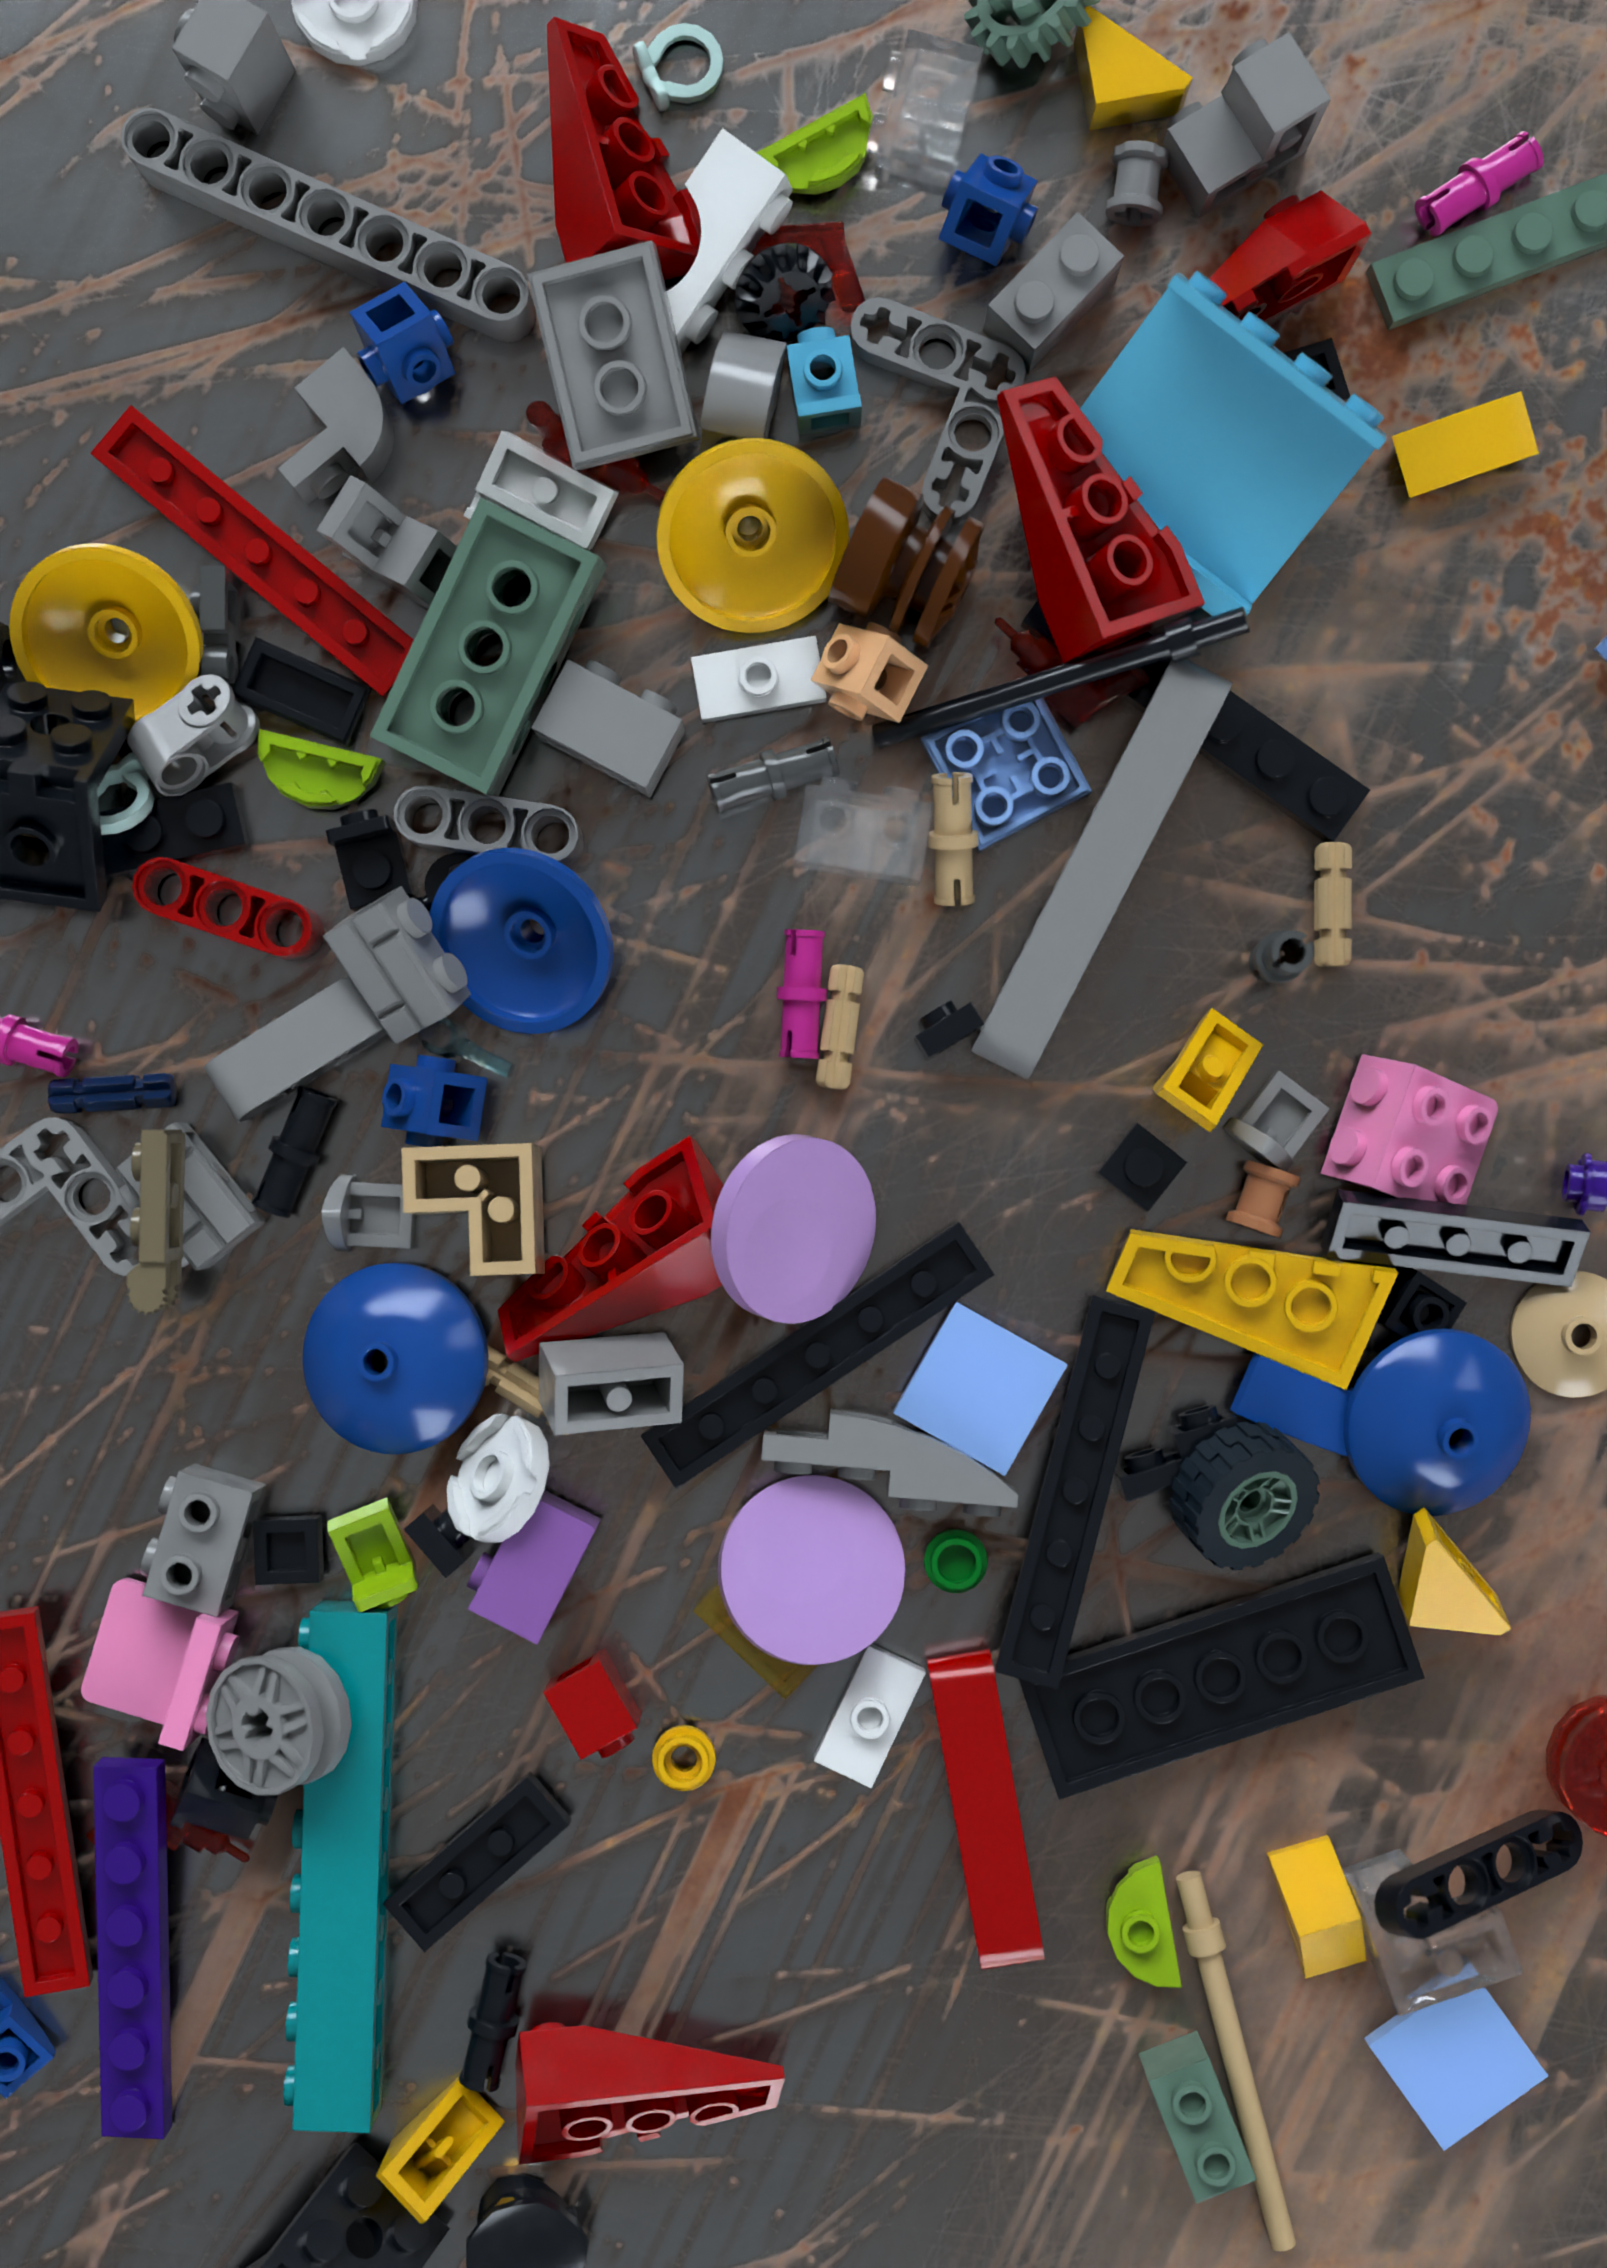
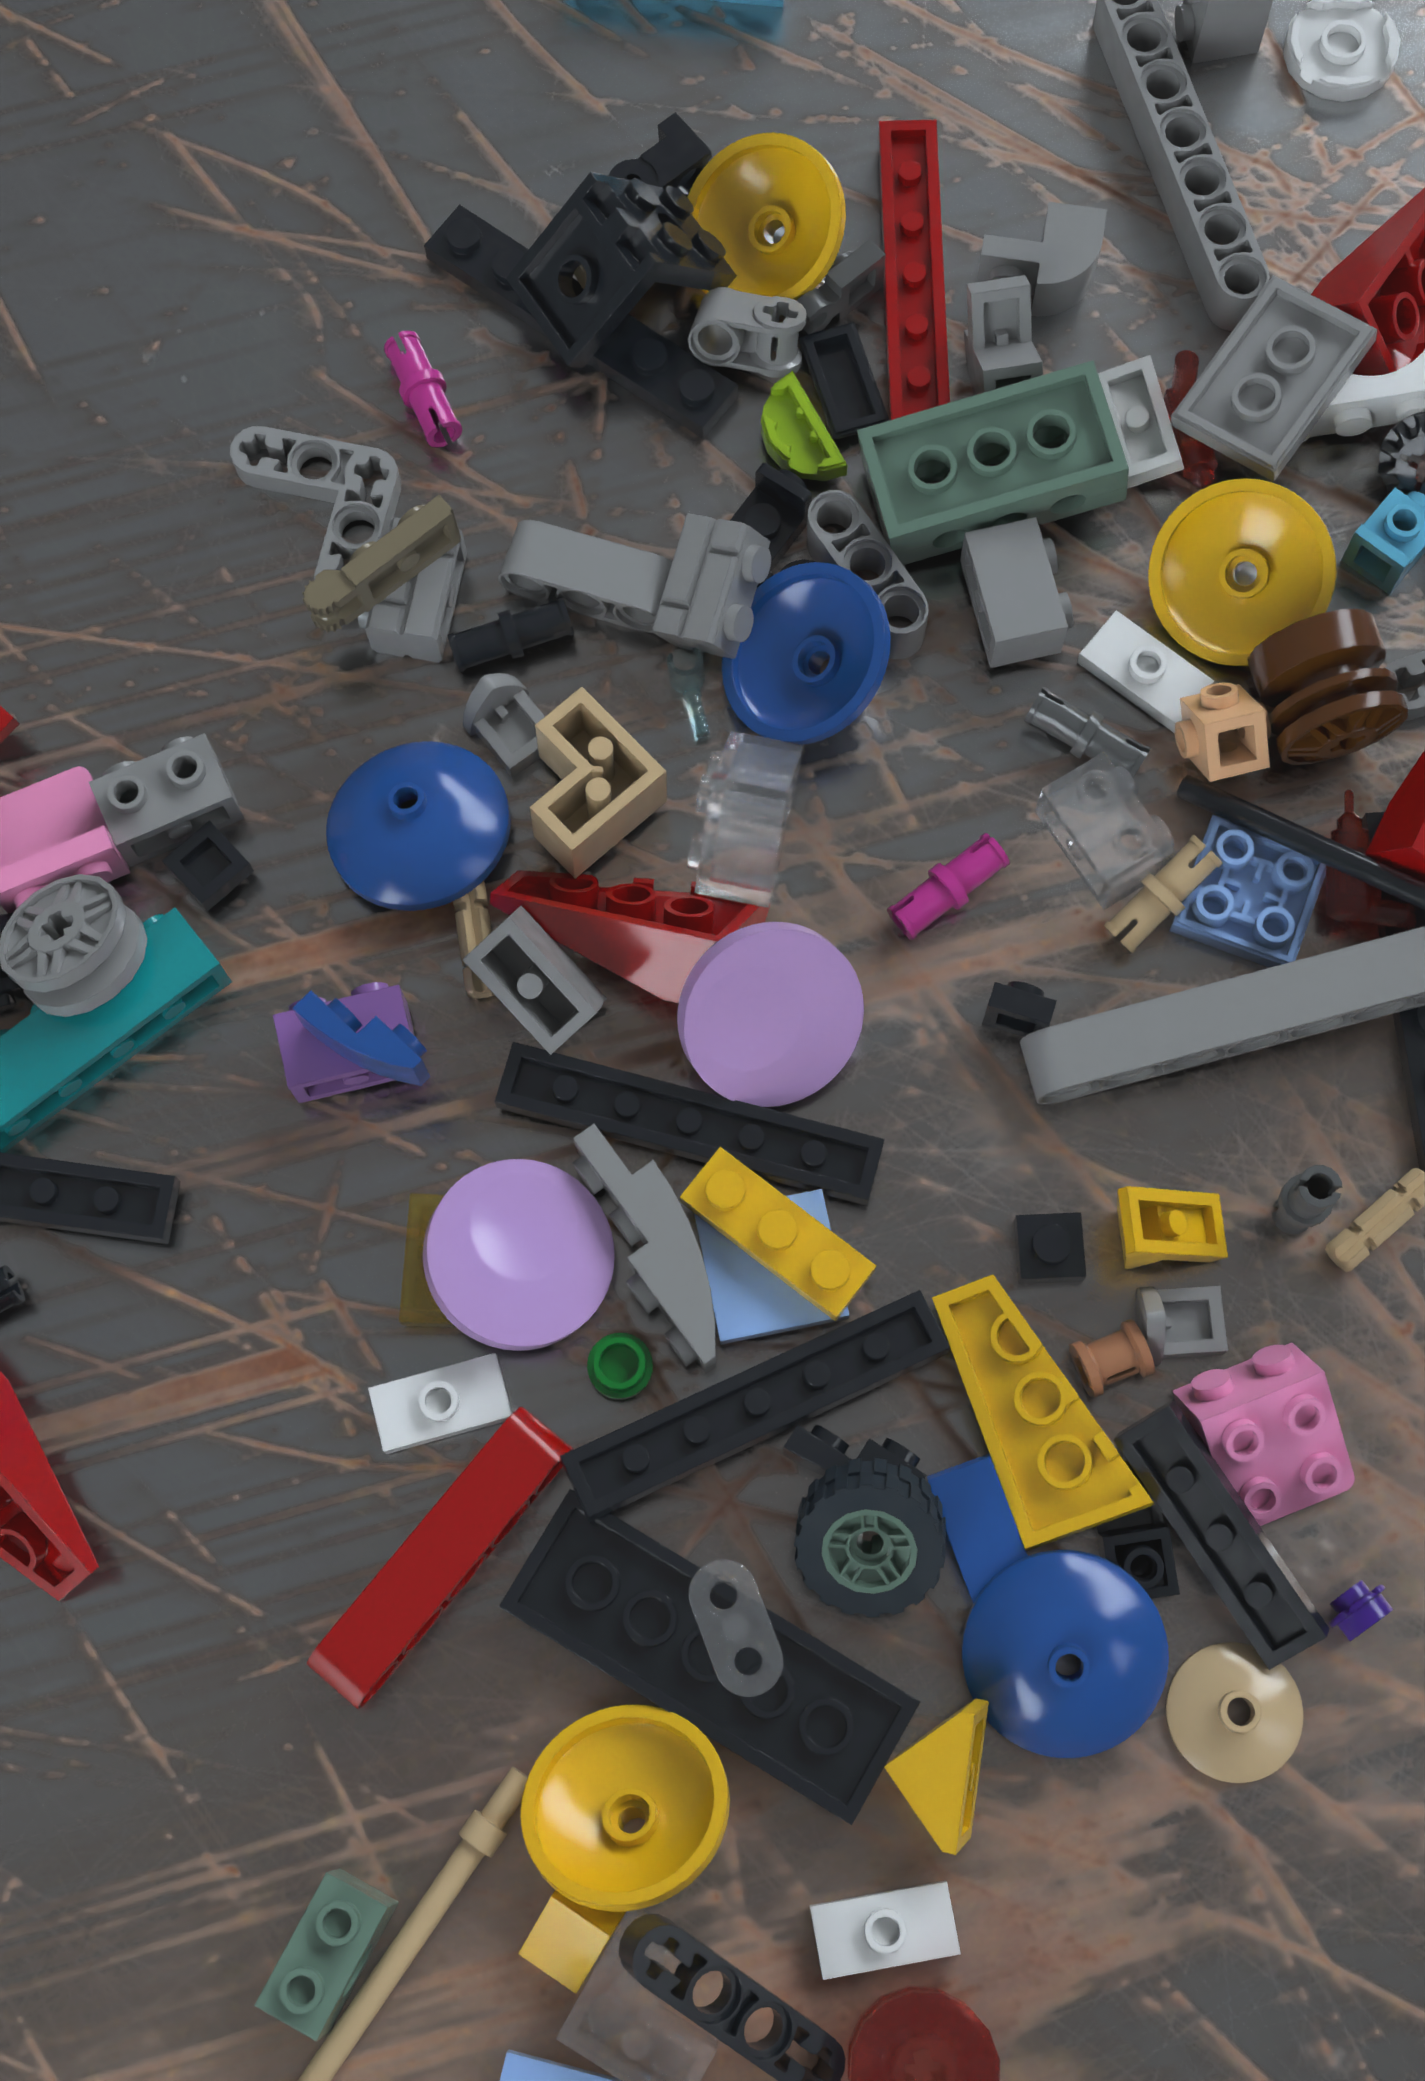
camera: 50 degrees right, 15 degrees down
dark blue axle [48,1073,177,1114] -> none
light aqua piece [97,752,155,835] -> none
red beam [132,857,324,961] -> none
lime bracket [327,1497,418,1612] -> none
blue brick [349,281,456,405] -> none
blue brick [381,1055,487,1147] -> none
black plate [404,1504,474,1578] -> none
white tile [447,1414,549,1543] -> none
red brick [543,1648,642,1760] -> none
yellow plate [652,1725,716,1791] -> none
light grey brick [699,330,787,455] -> none
tan axle [816,964,864,1090] -> none
lime plate [1105,1855,1182,1988] -> none
none -> blue slope [292,990,430,1086]
none -> yellow dish [521,1704,730,1912]
none -> yellow plate [680,1147,877,1322]
none -> clear brick [687,731,804,908]
none -> clear plate [689,1559,783,1697]
none -> white plate [809,1880,961,1980]

